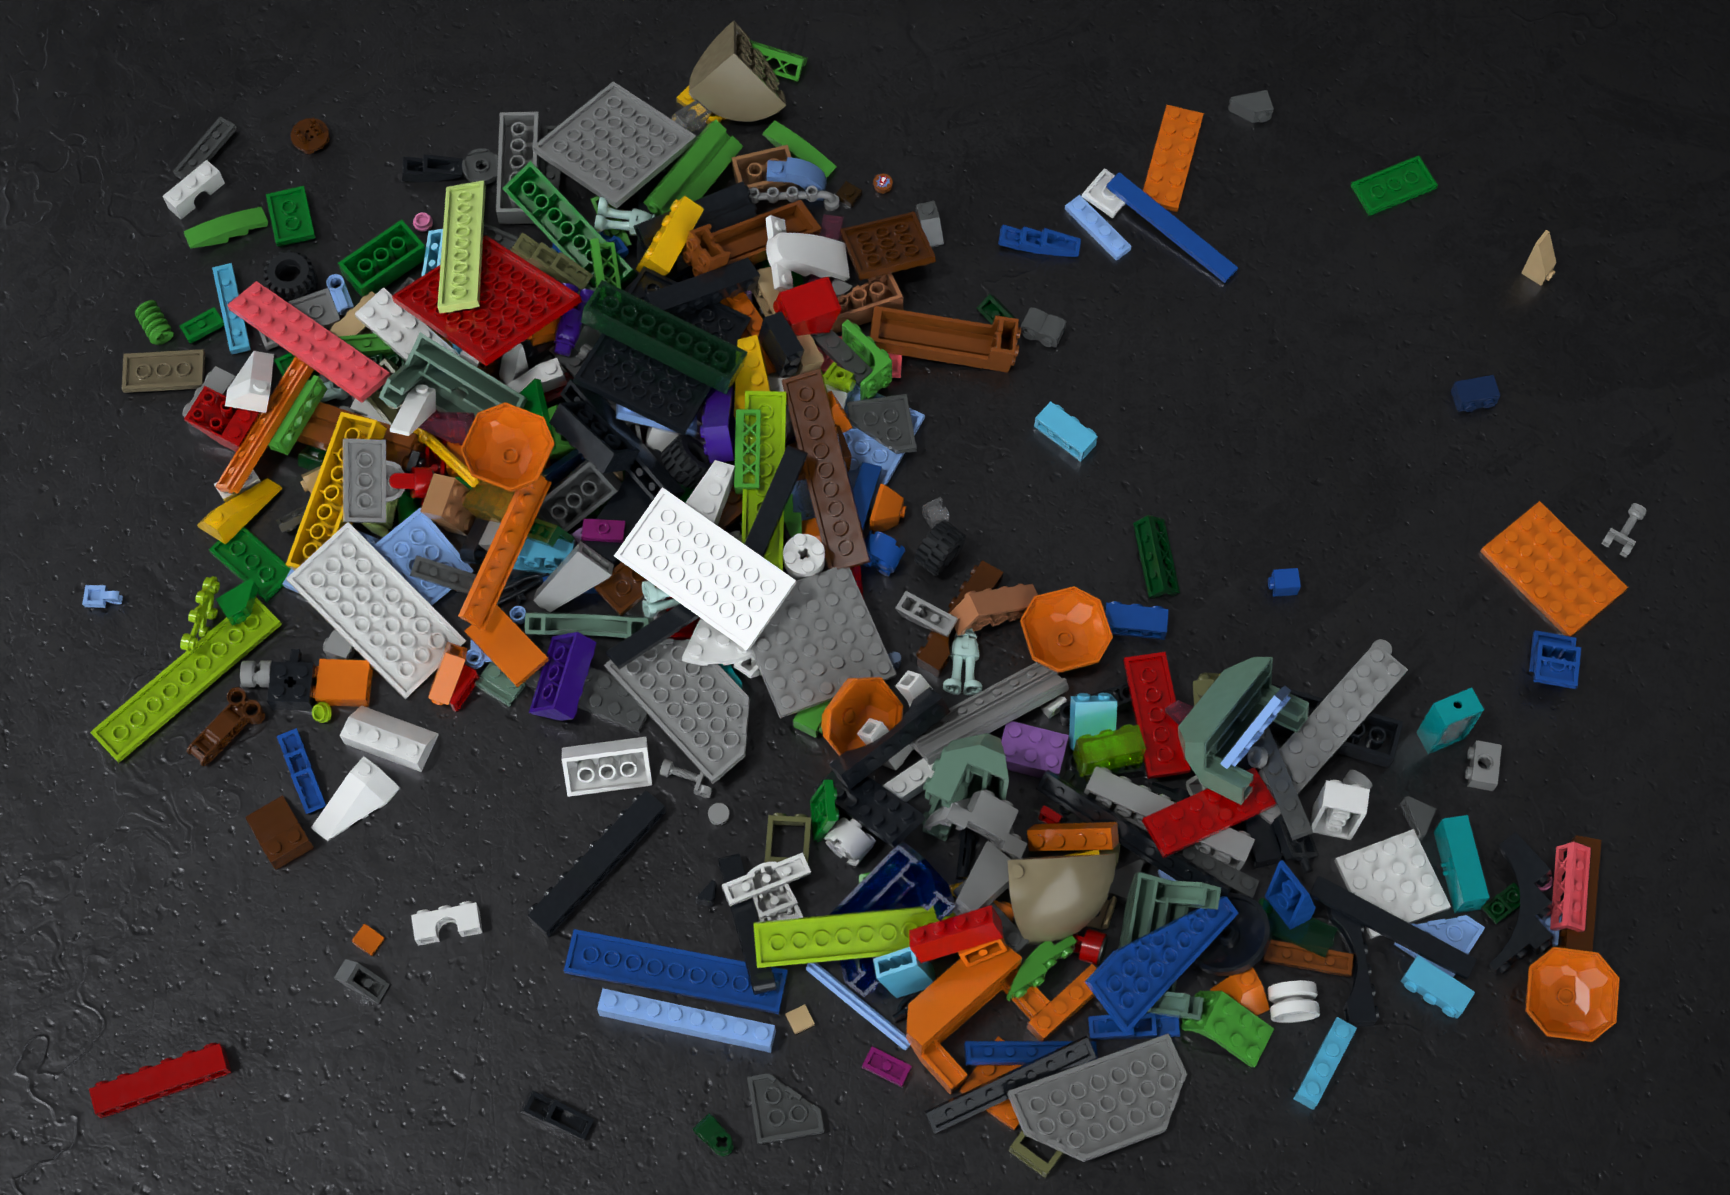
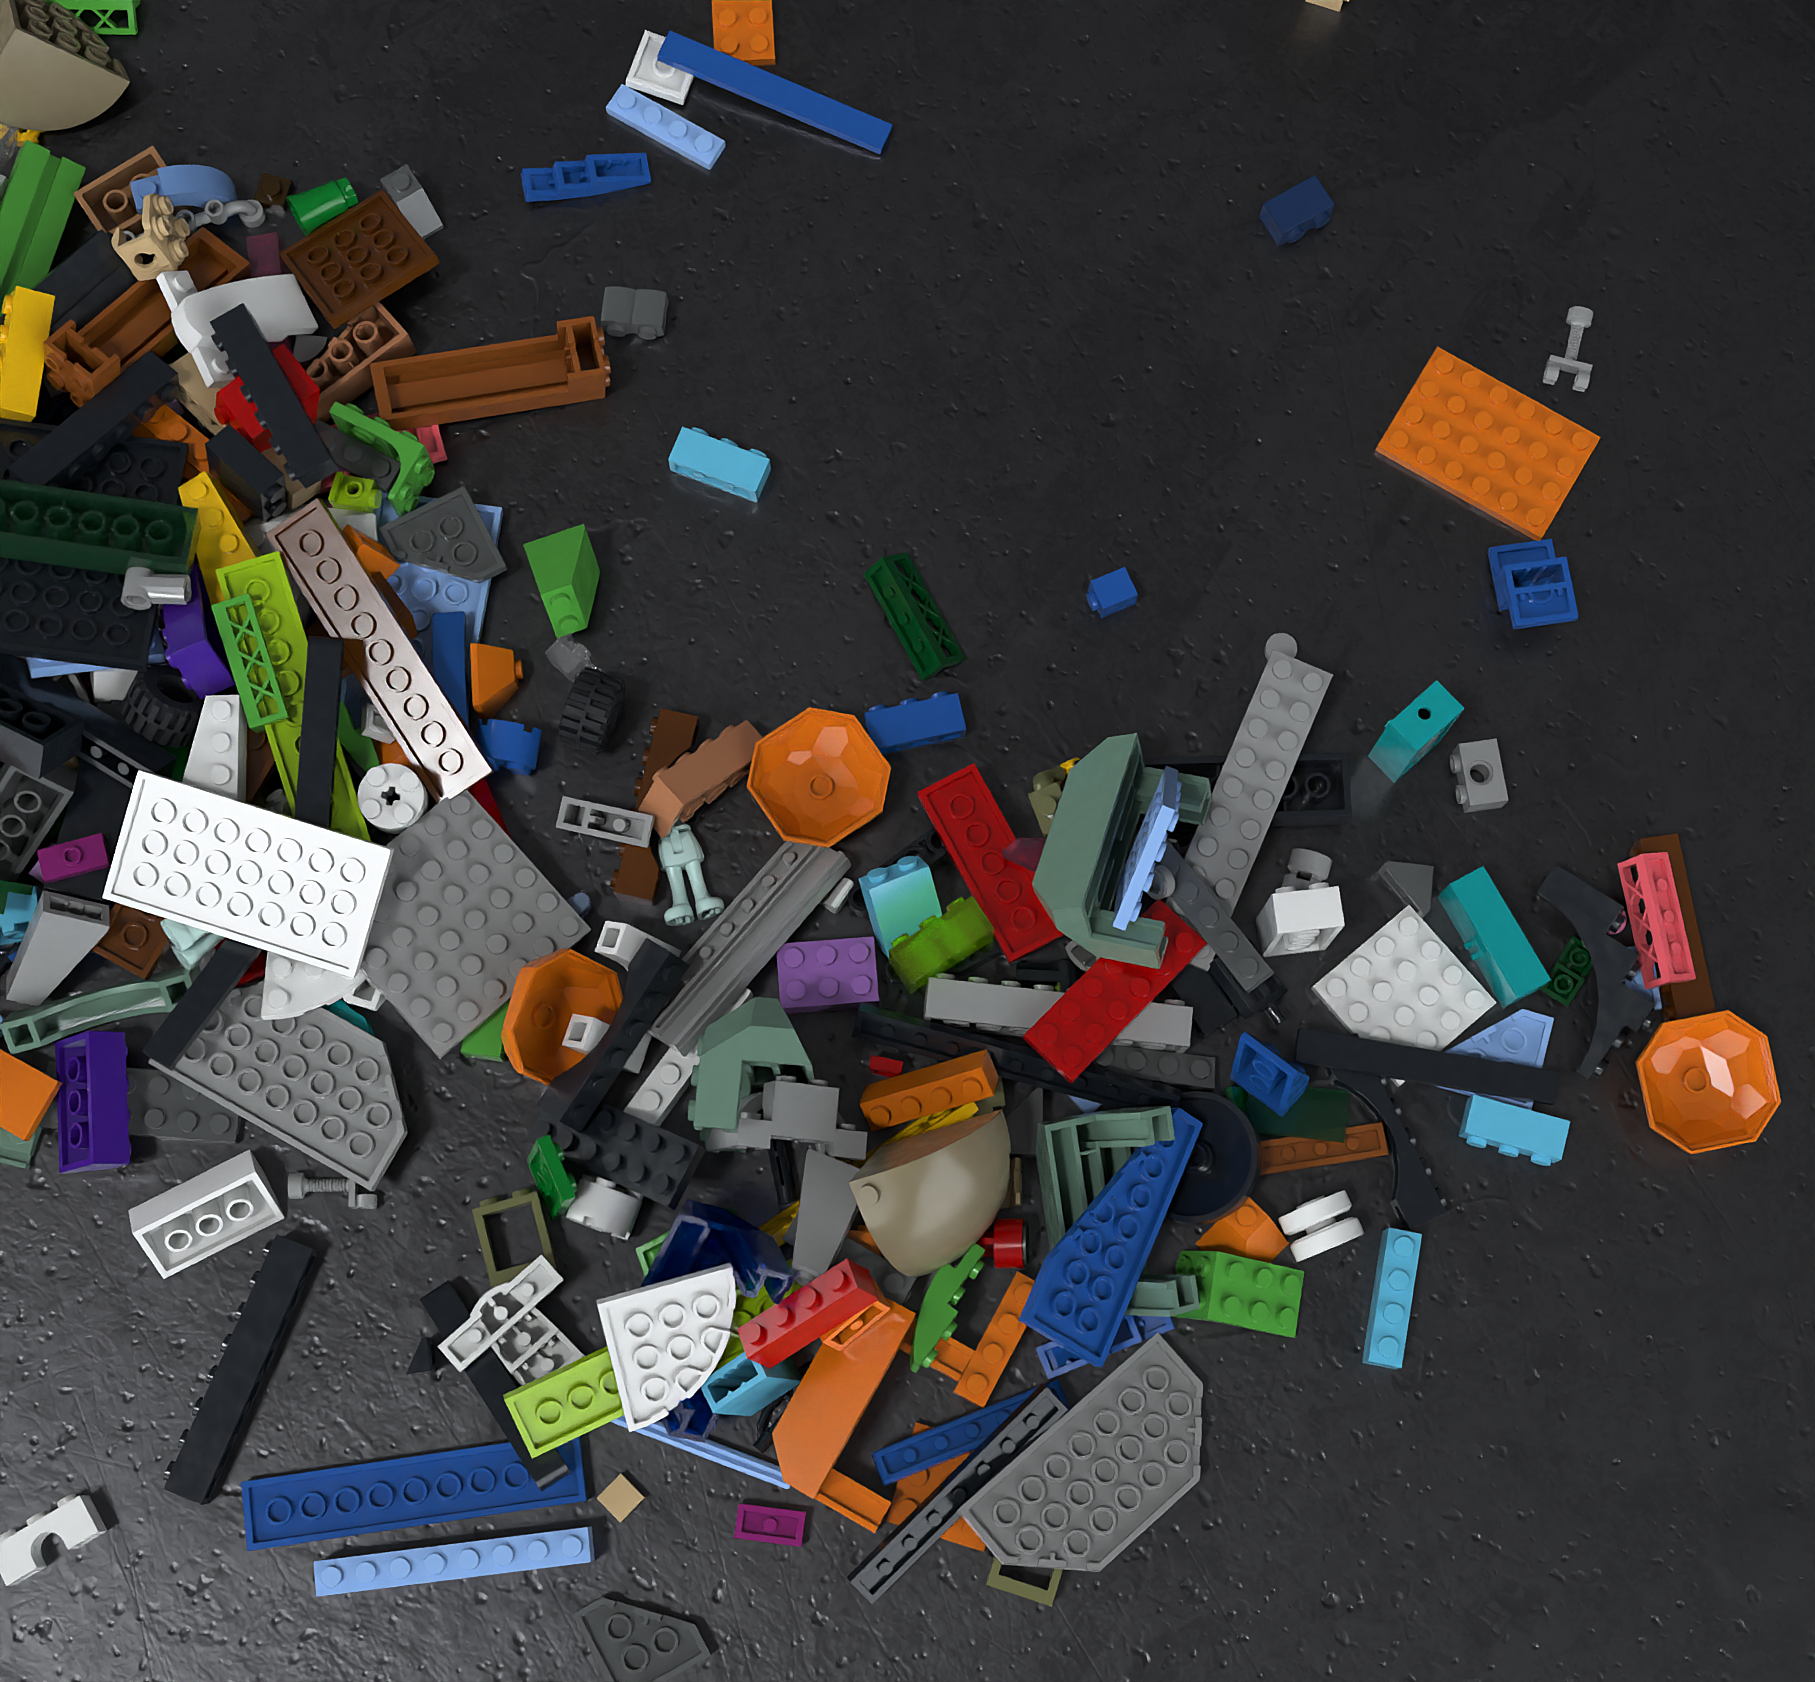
camera: 20 degrees left, 10 degrees up
light grey tile [708,803,730,826] -> none
bright green slope [762,120,837,178] -> none
dark orange tile [873,174,893,194] -> none
dark green slope [977,294,1019,324] -> none
none -> tan piece [111,193,190,281]
none -> light grey piece [121,567,192,610]
none -> black brick [210,303,340,489]
none -> green plant [286,177,359,236]
none -> white tile [361,703,395,744]
none -> bright green slope [523,524,600,638]
none -> white plate [596,1263,736,1432]

